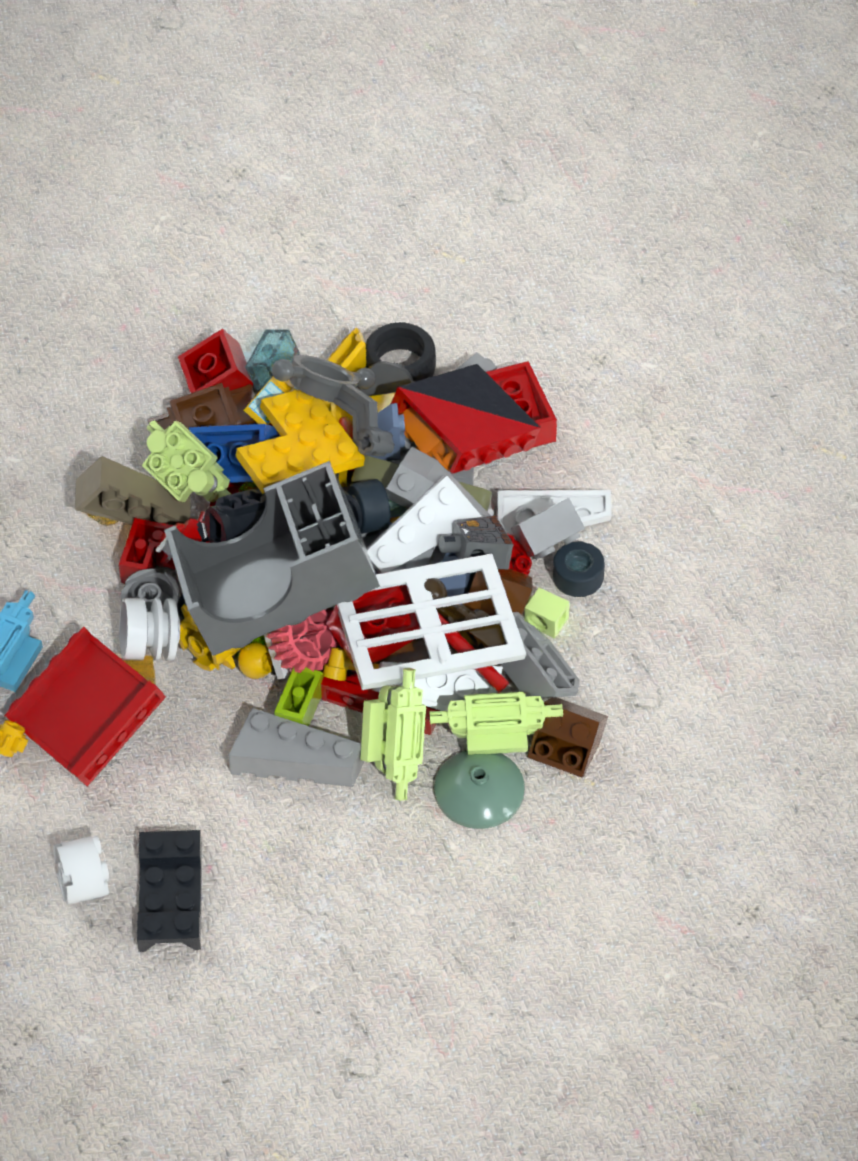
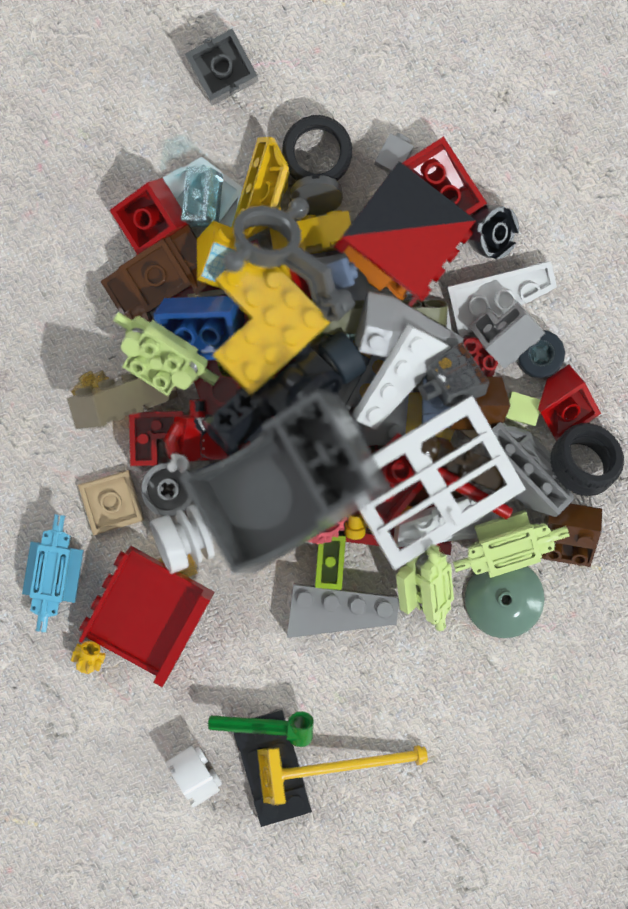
camera: 15 degrees left, 35 degrees up
none -> tan tile [78,470,144,536]
none -> dark grey brick [185,28,258,106]
none -> green axle [208,711,314,747]
none -> yellow tile [257,745,428,805]
none -> black cylinder [468,205,519,259]
none -> red slope [538,364,601,441]
none -> black tyre [550,423,624,496]

